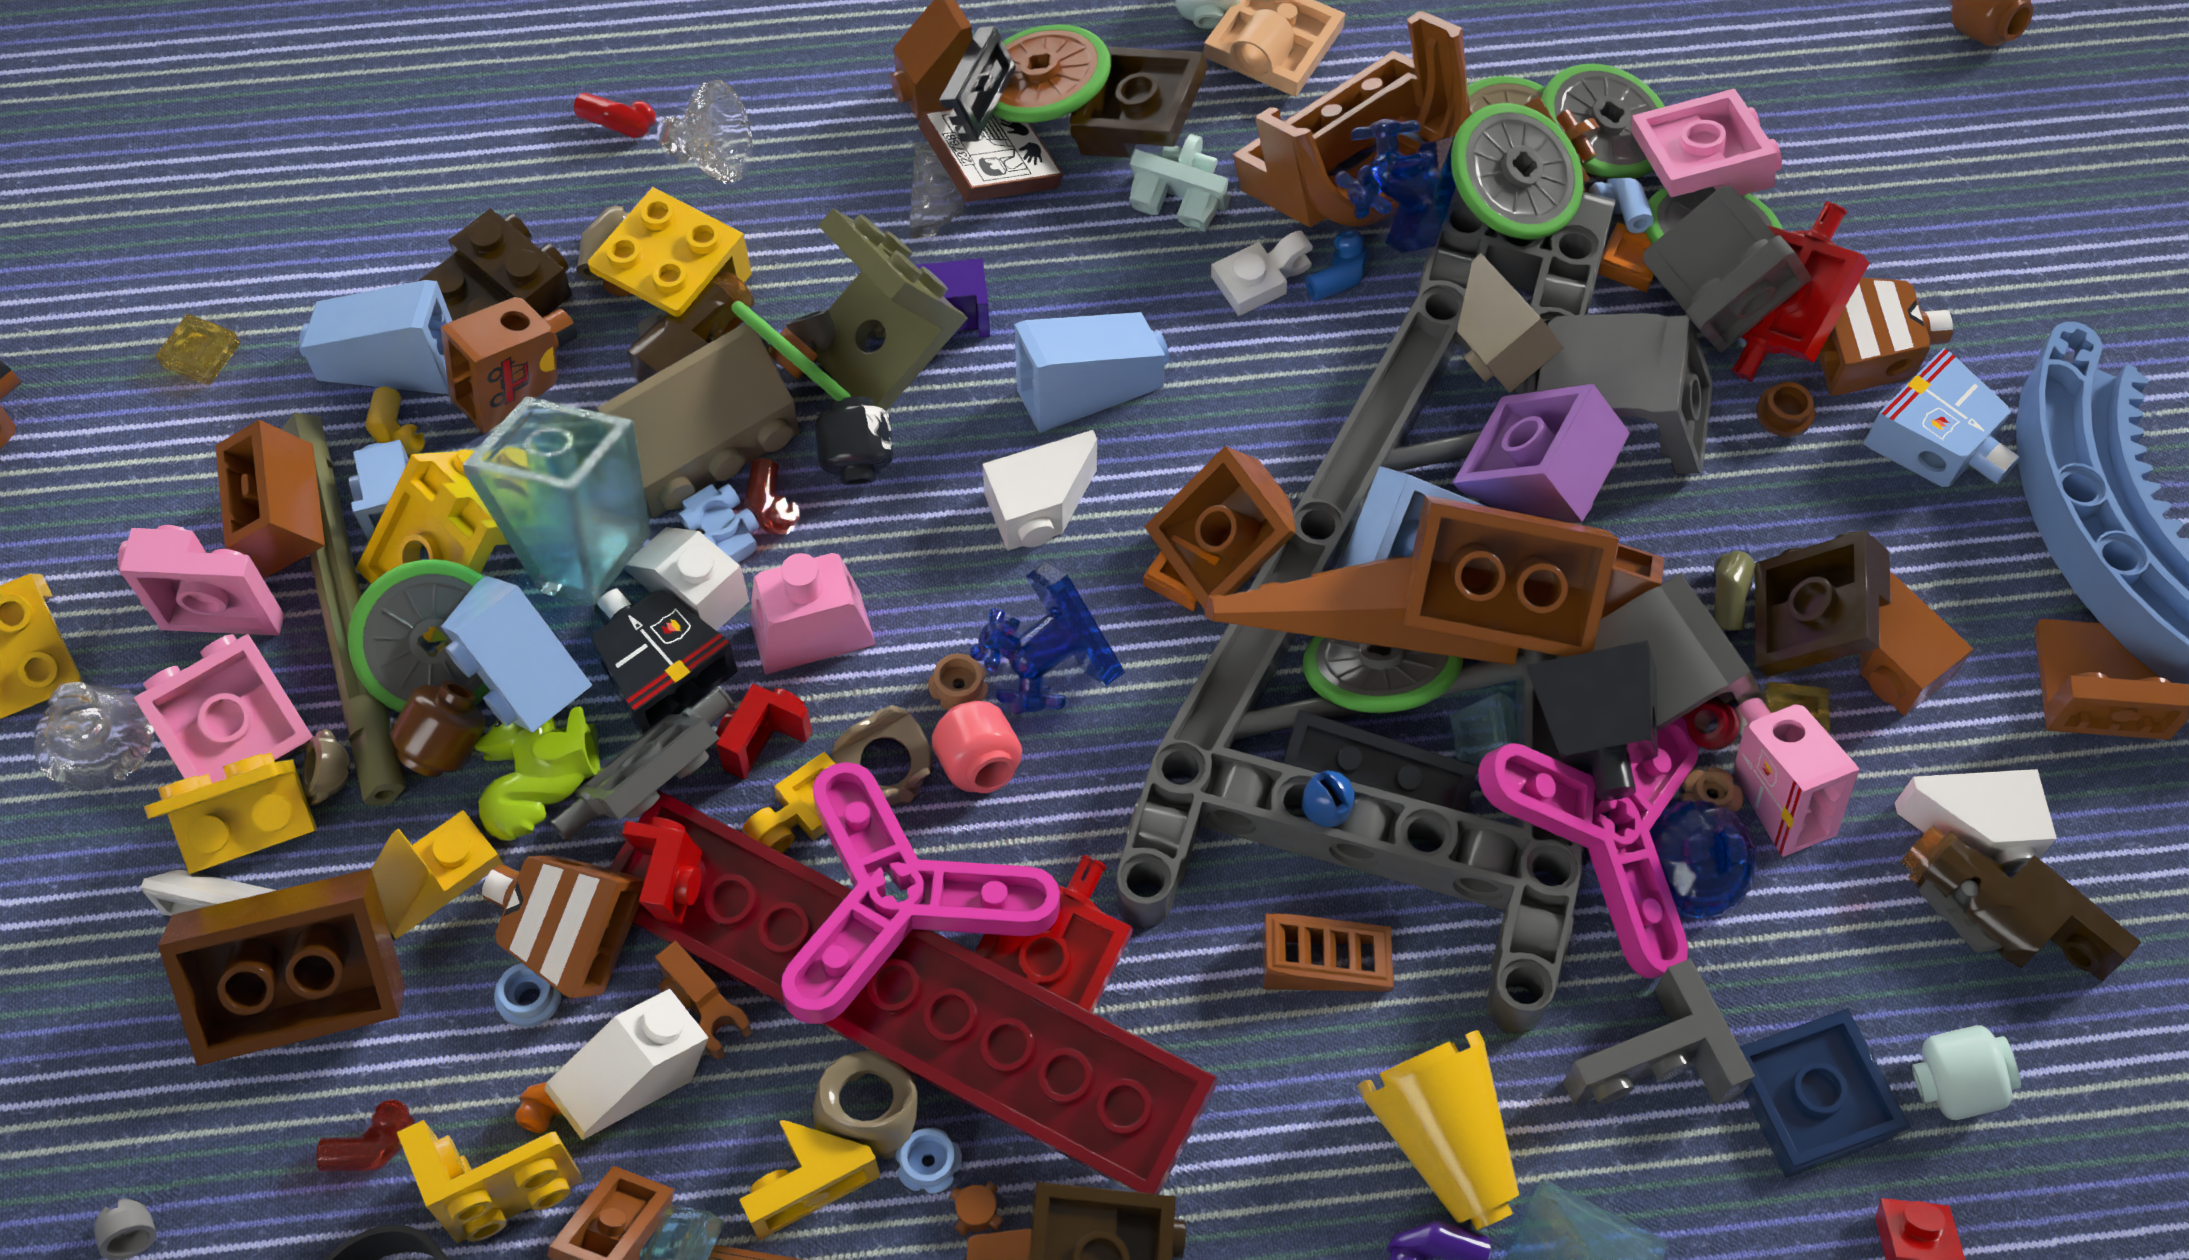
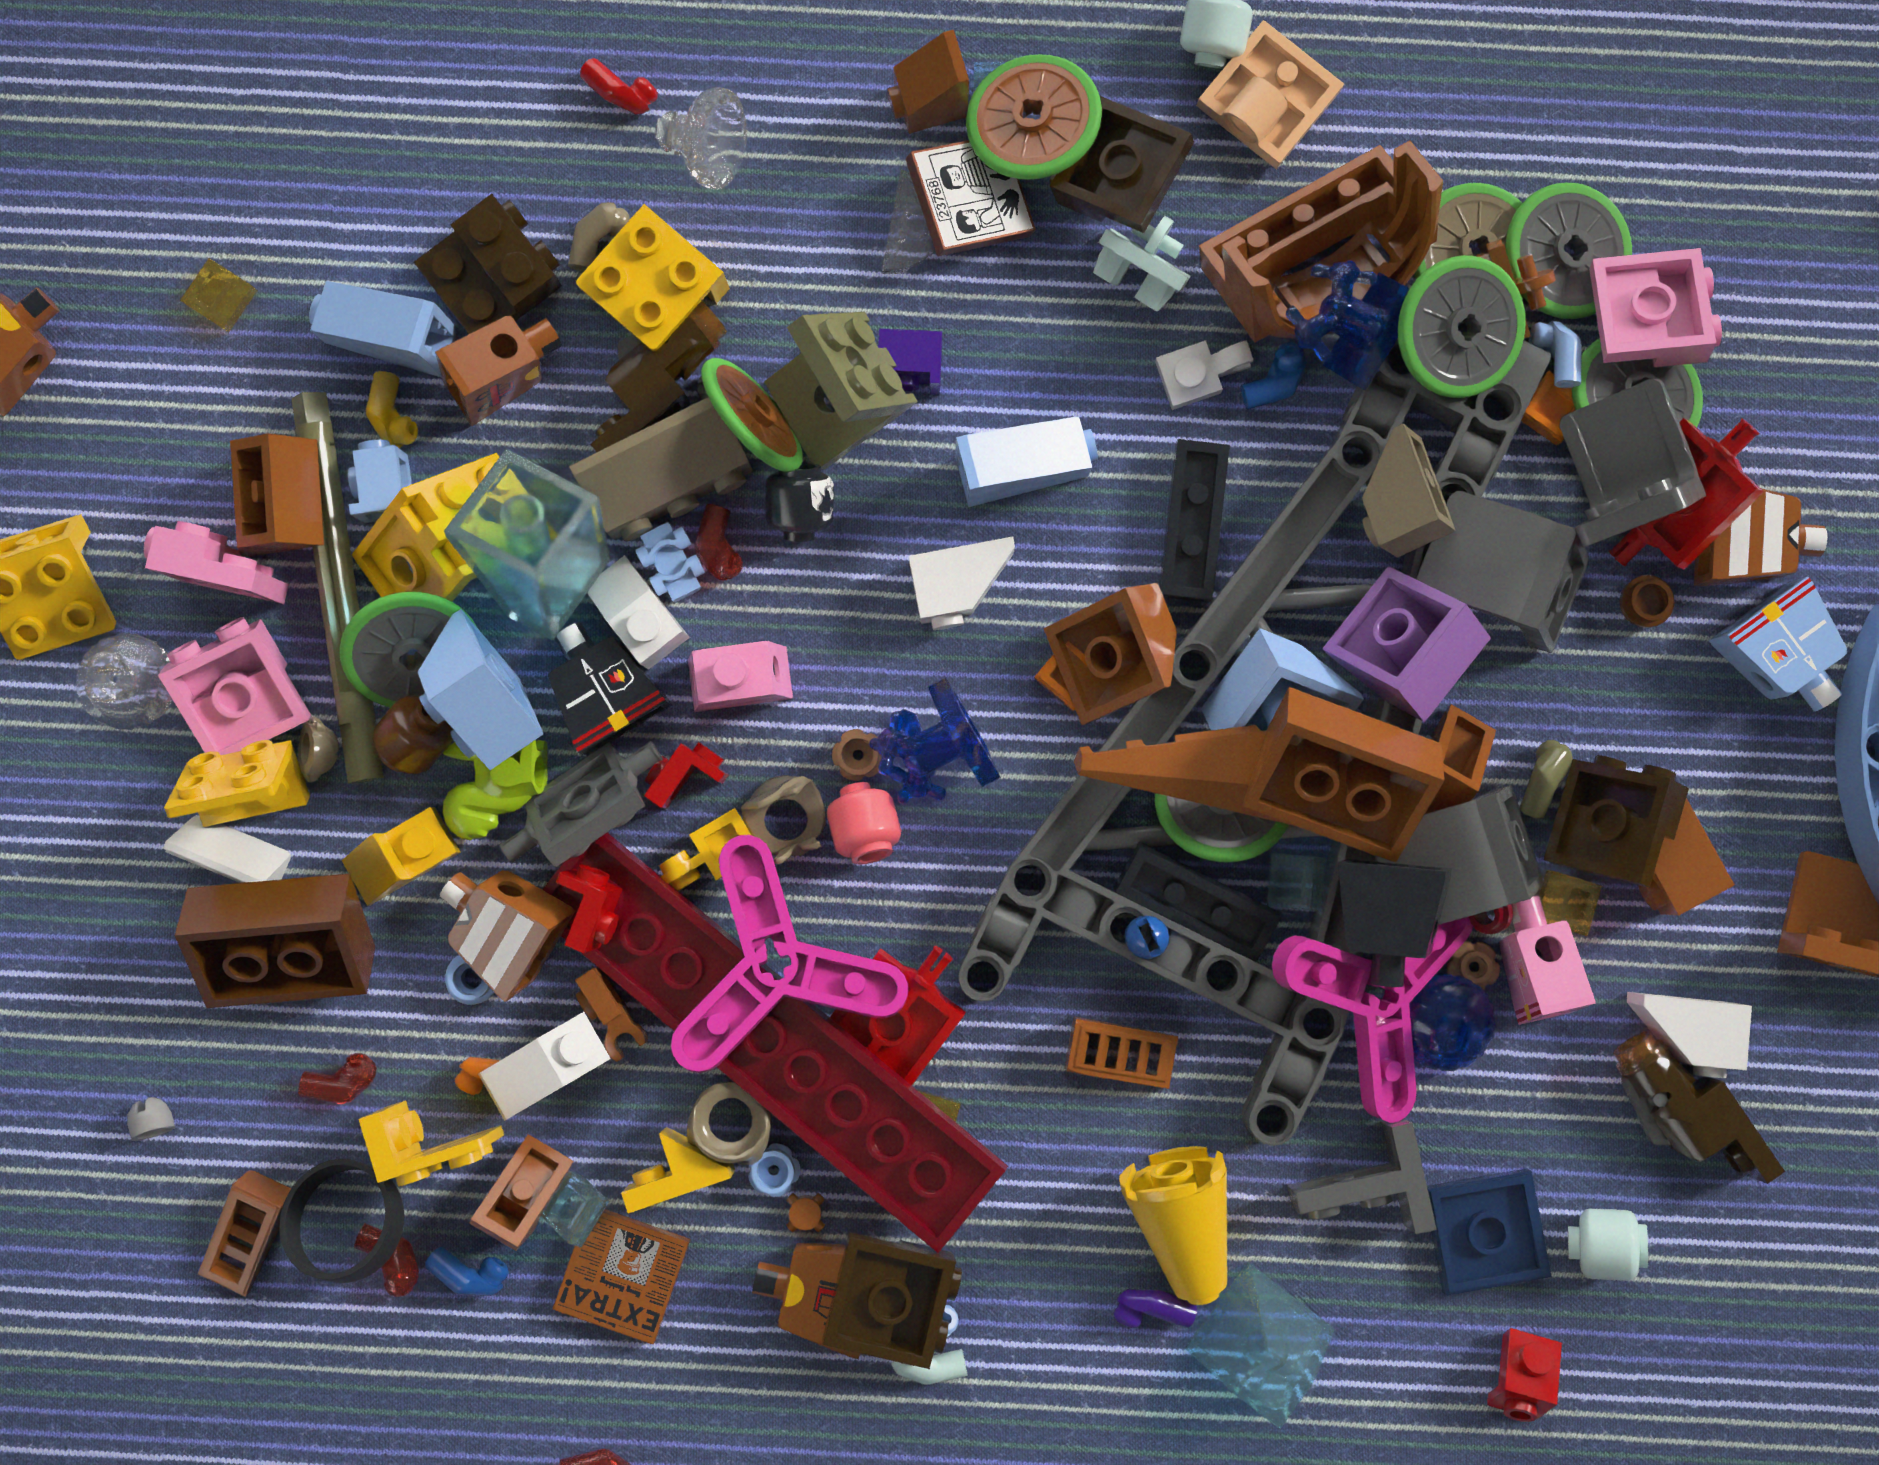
camera: 10 degrees right, 25 degrees up
dark grey hinge [785,309,835,353] -> none
black tile [939,26,1016,142] -> none
none -> black plate [1159,439,1230,603]

